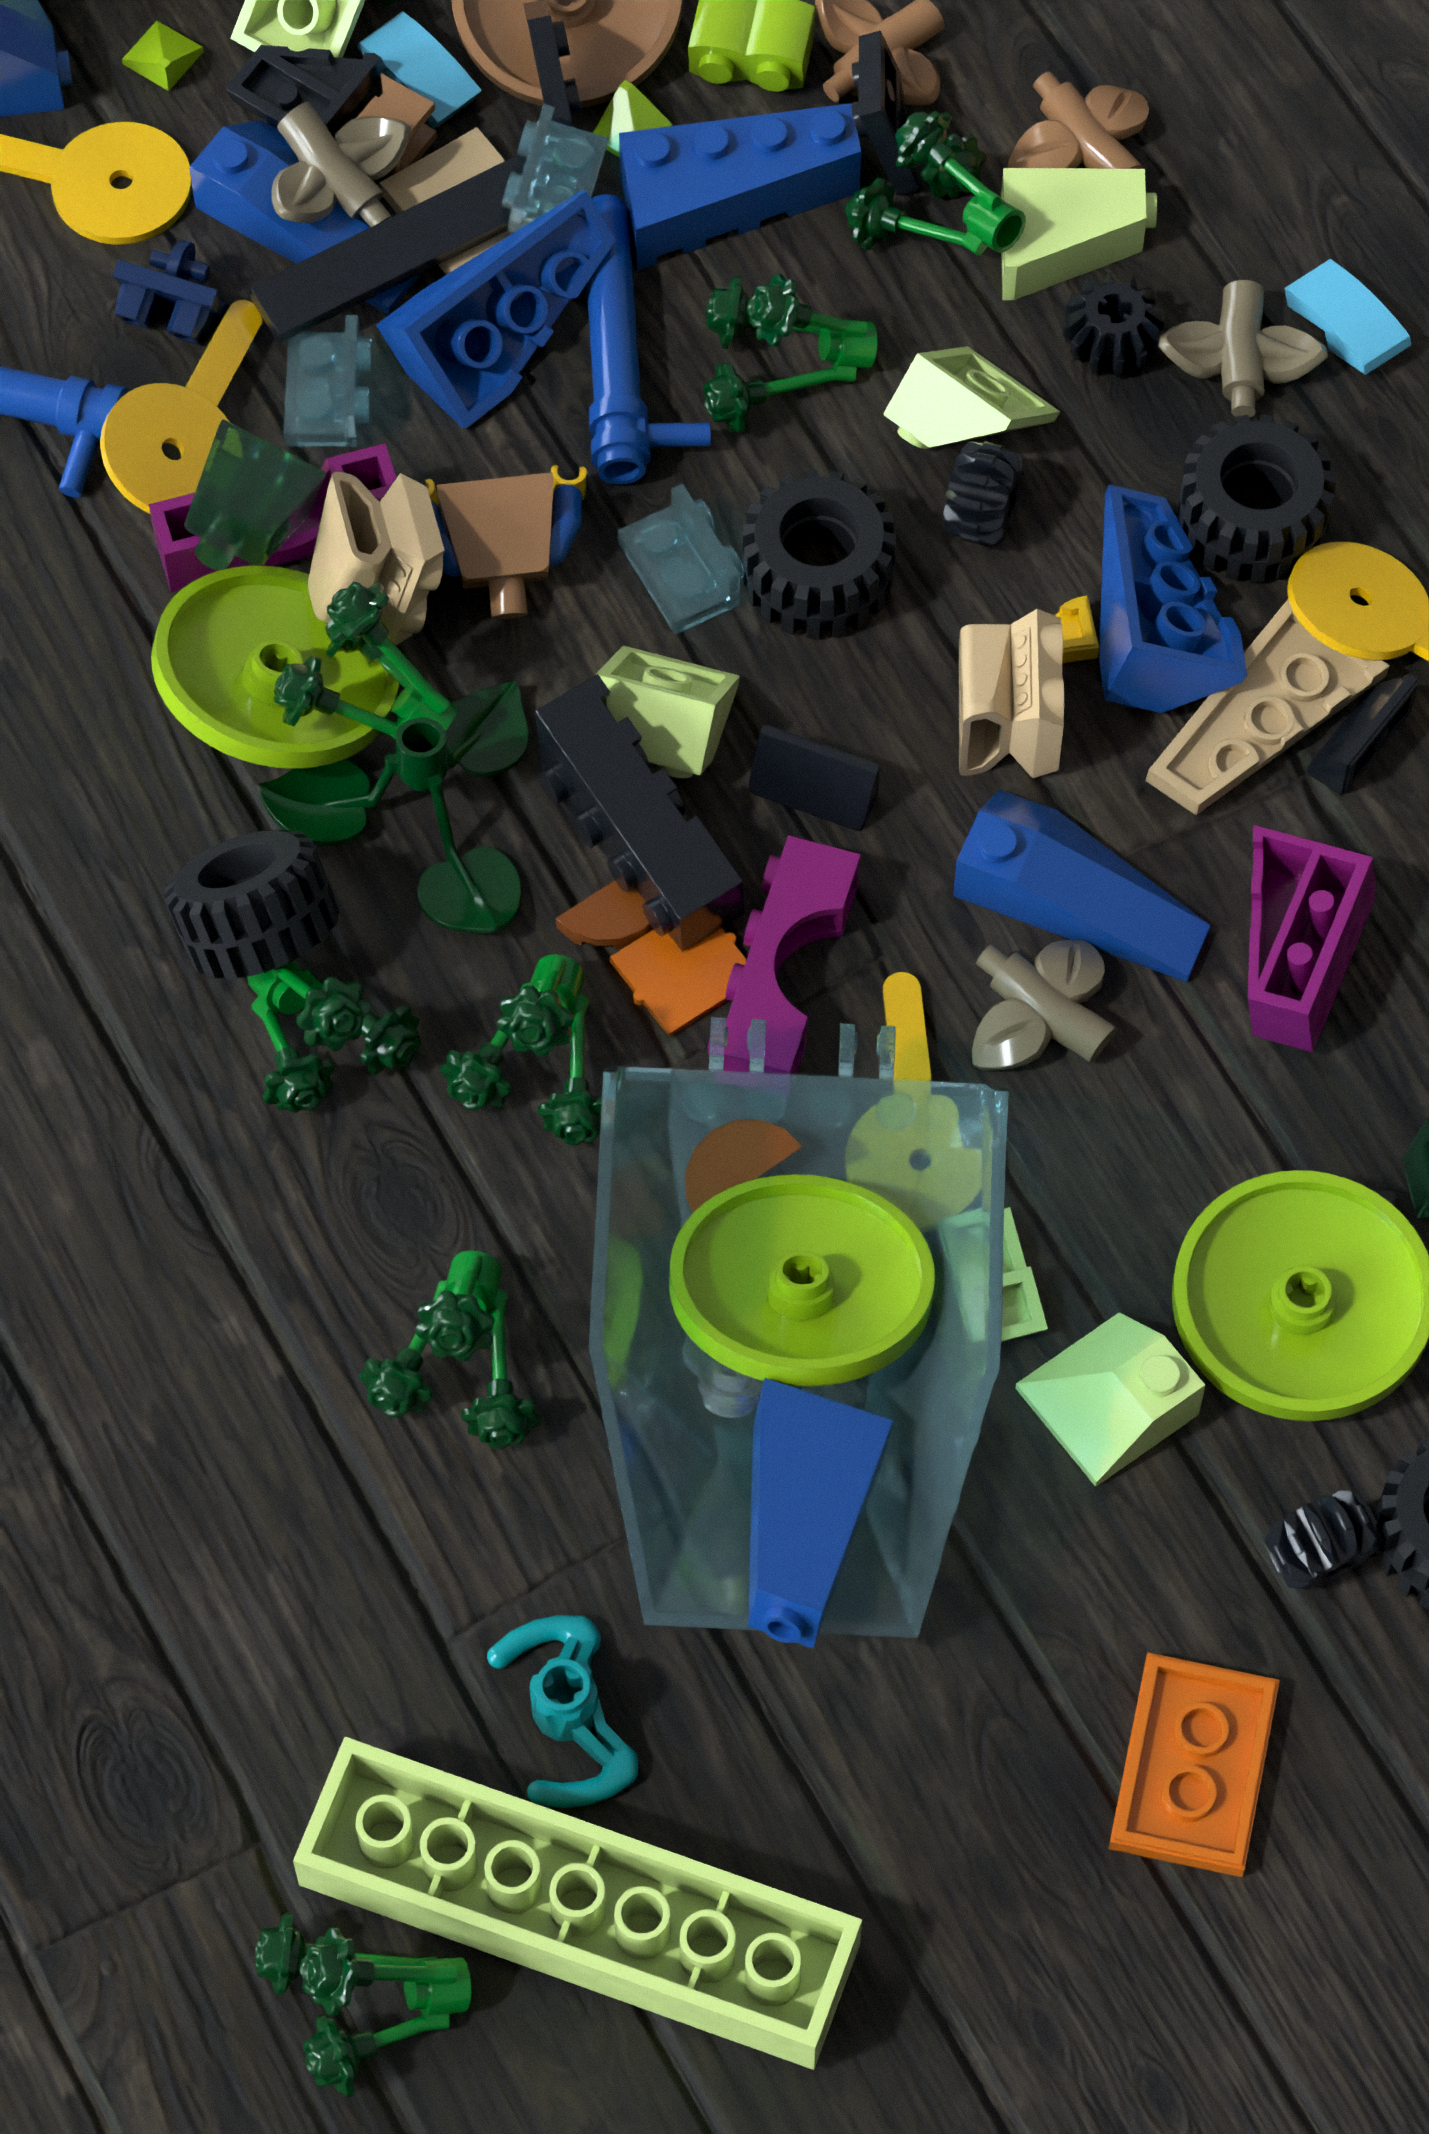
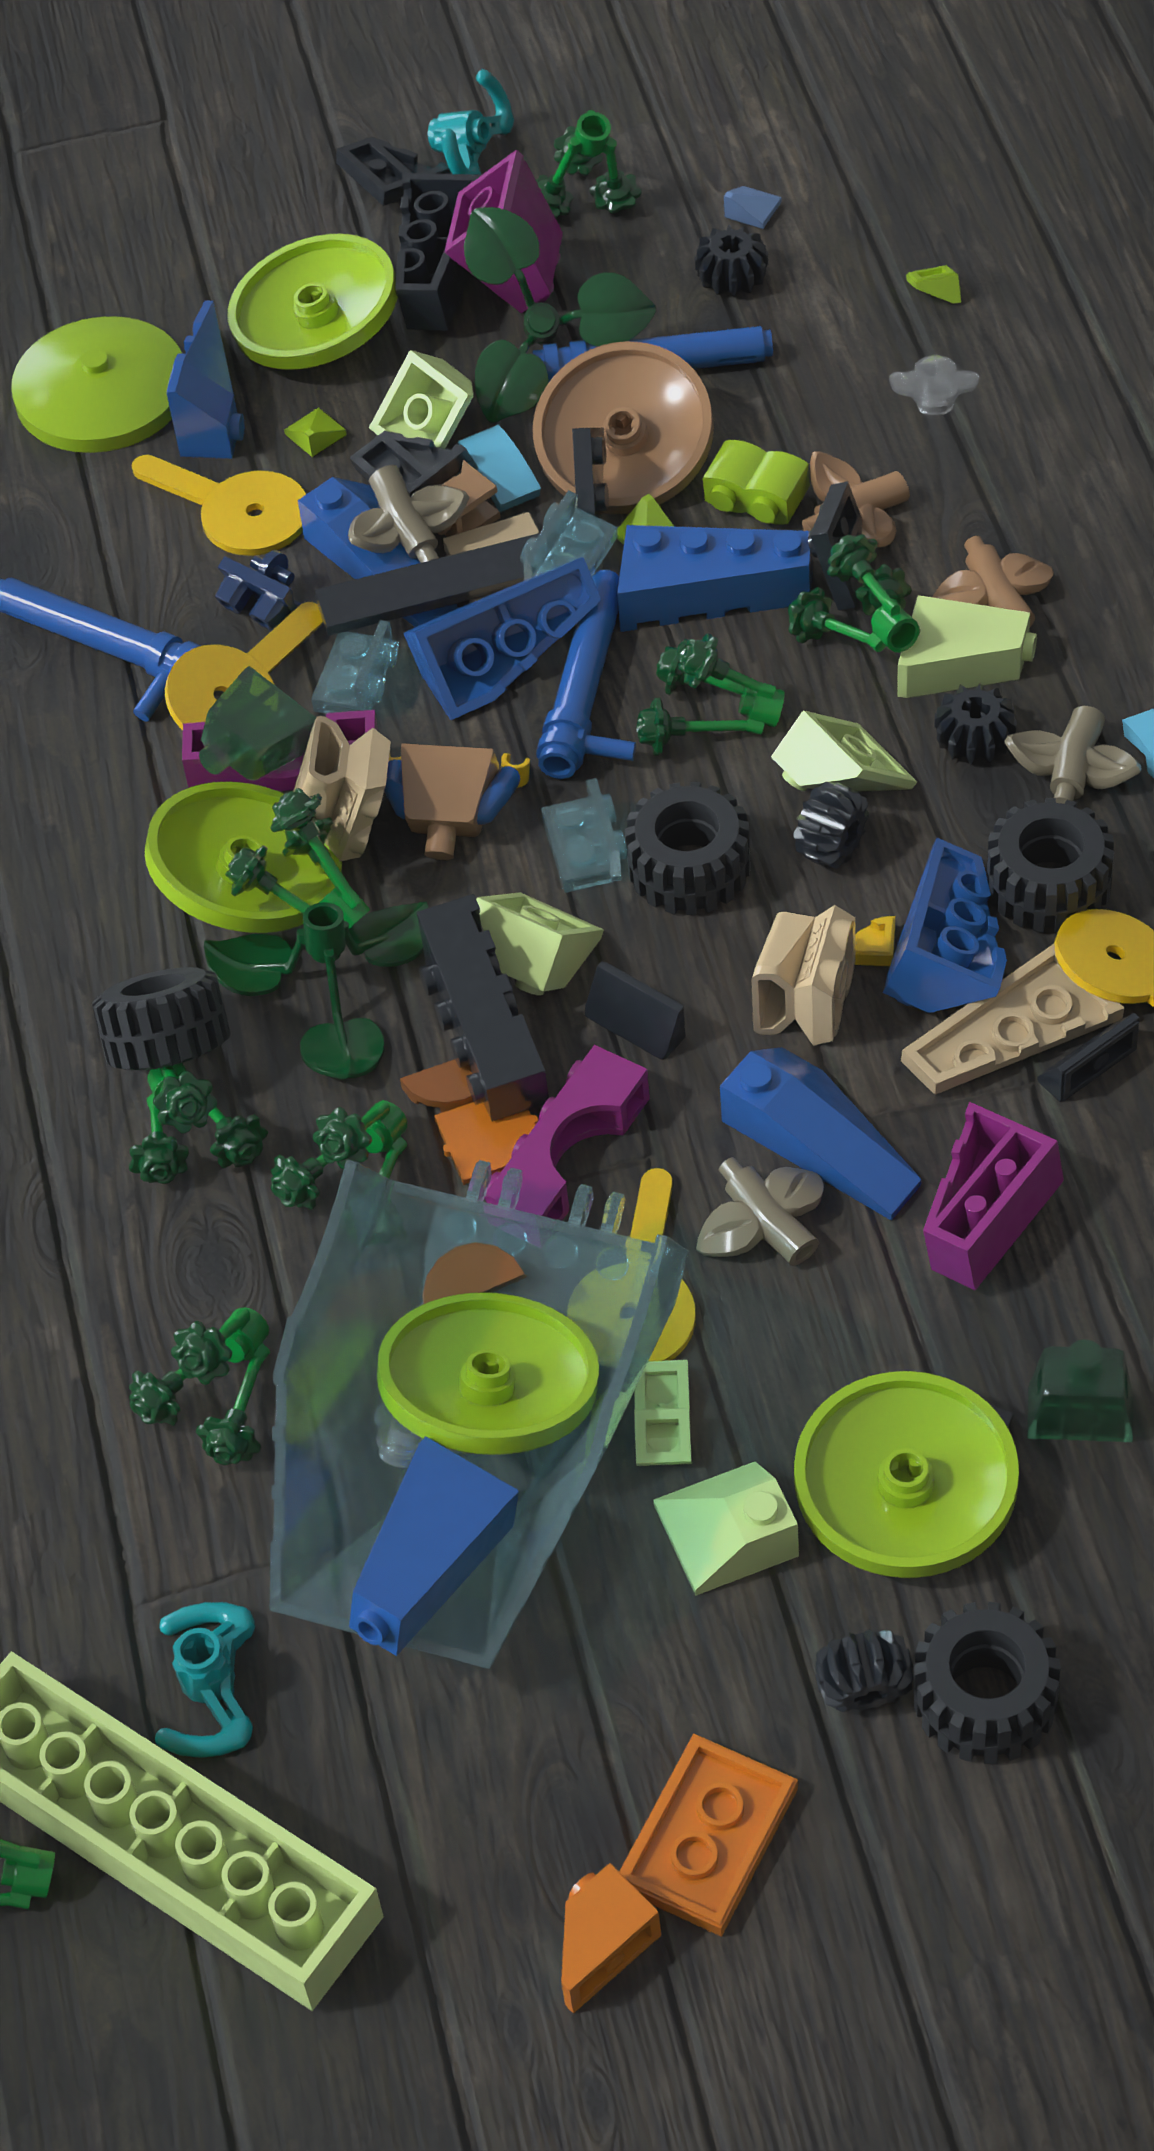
camera: 20 degrees right, 10 degrees down
none -> orange slope [561,1863,661,2014]

